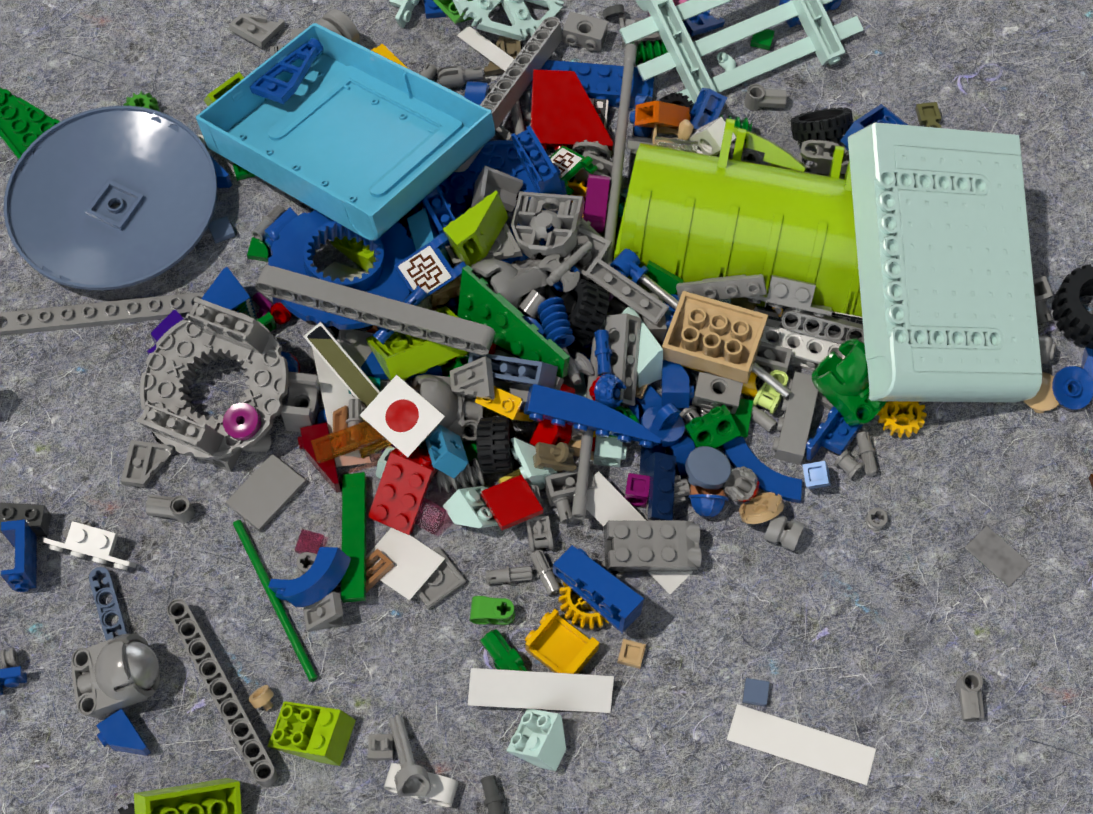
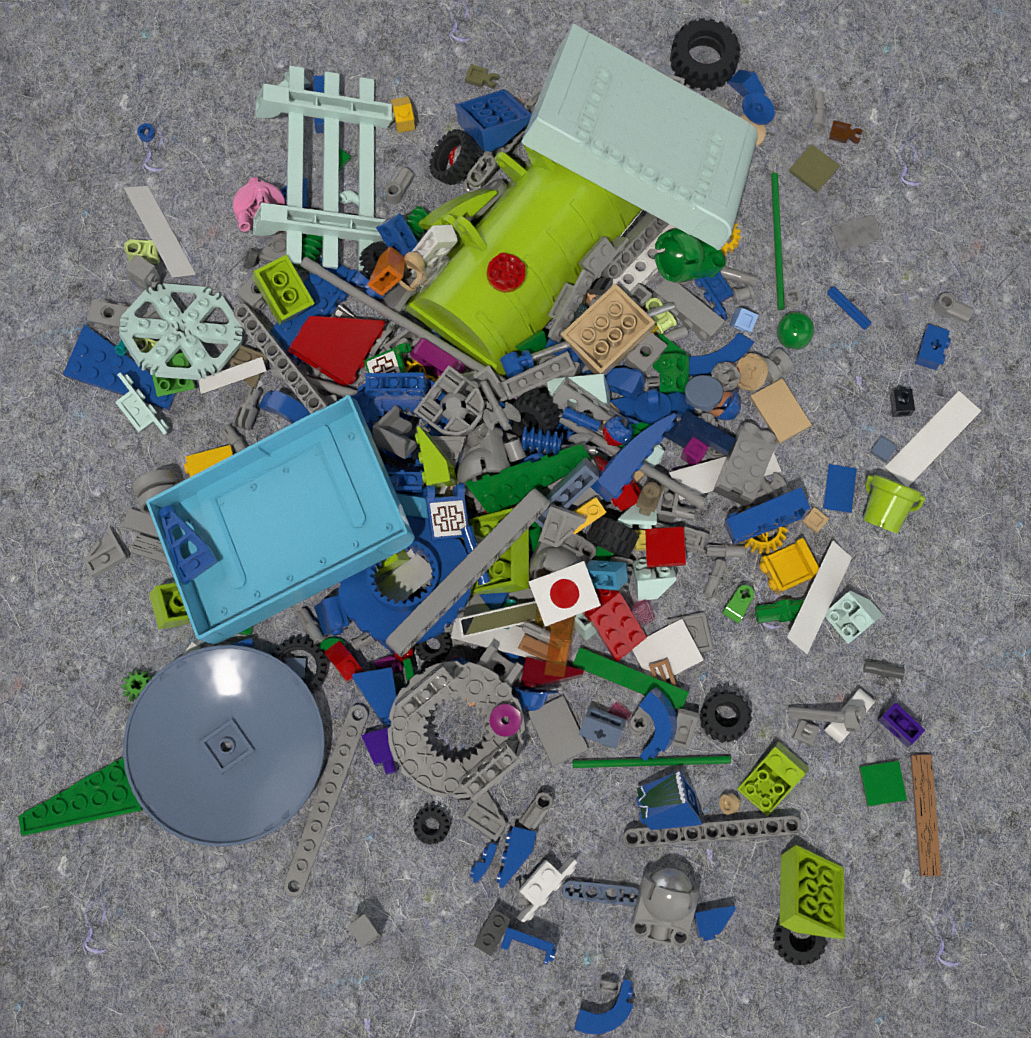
camera: 65 degrees left, 10 degrees up
none -> lime slope [252,254,315,325]
none -> black tyre [272,638,327,694]
none -> red slope [324,641,363,683]
none -> yellow slope [391,97,415,133]
none -> black tyre [413,807,450,845]
none -> black tyre [415,632,450,664]
none -> blue slope [470,843,497,884]
none -> red tile [486,252,526,293]
none -> blue slope [496,827,537,889]
none -> blue piece [512,686,559,711]
none -> sand blue brick [578,706,626,749]
none -> blue slope [636,771,703,830]
none -> black tyre [700,690,752,743]
none -> tan tile [750,379,812,444]
none -> light grey piece [755,472,799,526]
none -> green piece [771,173,785,311]
none -> green cylinder [777,312,814,350]
none -> olive tile [789,144,840,193]
none -> blue sticker [823,464,857,513]
none -> blue axle [827,286,872,330]
none -> lime piece [863,474,925,534]
none -> black brick [890,387,915,417]
none -> blue brick [914,324,951,370]

